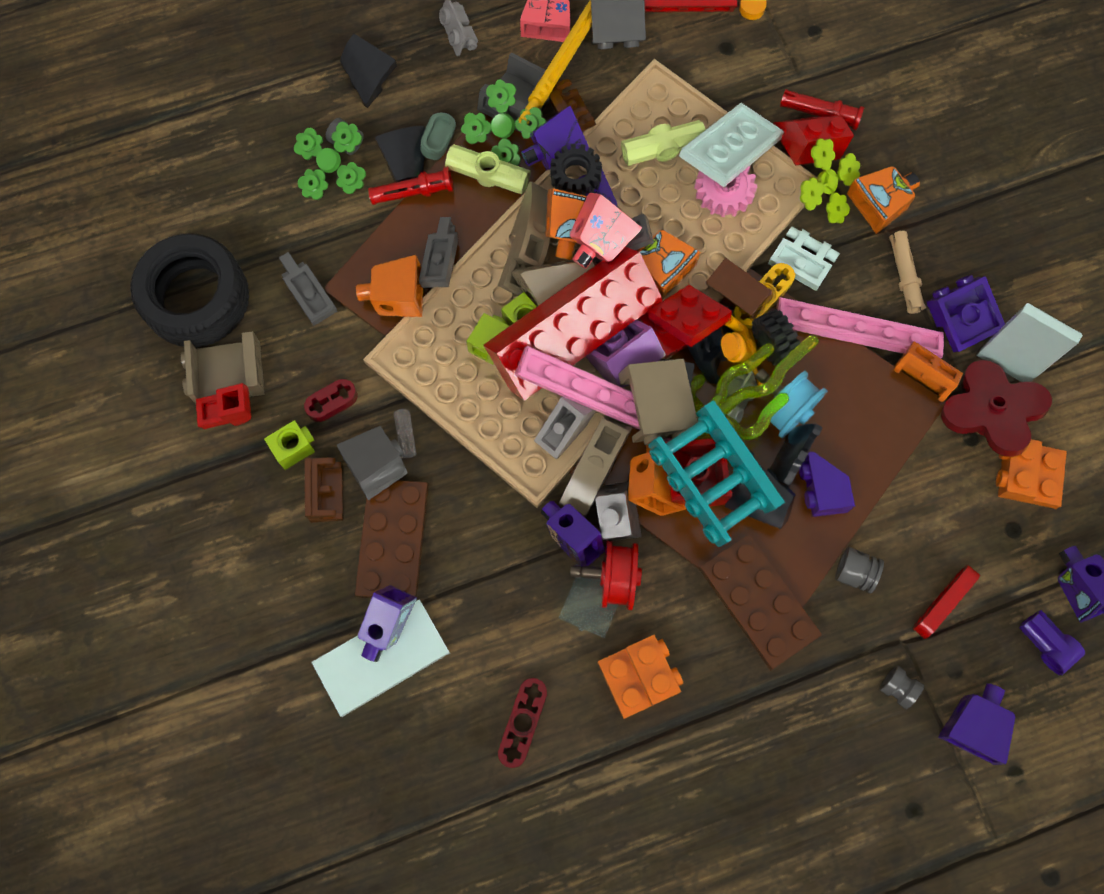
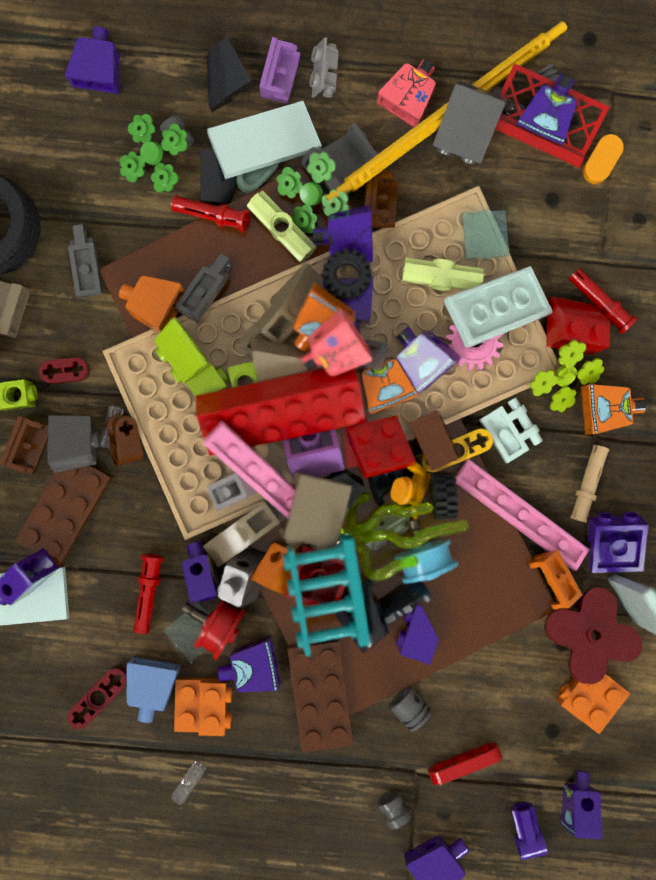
camera: 25 degrees right, 15 degrees up
none -> dark purple torso [65,27,120,94]
none -> reddish brown piece [107,414,143,466]
none -> medium blue torso [127,657,181,723]
none -> red pin [133,553,164,634]
none -> lime slope [153,318,211,385]
none -> clear piece [171,761,206,805]
none -> light aqua tile [207,101,322,179]
none -> dark purple torso [218,636,281,692]
none -> medium lavender hinge [259,37,301,104]
none -> torso [396,327,461,394]
none -> clear light blue piece [462,209,509,260]

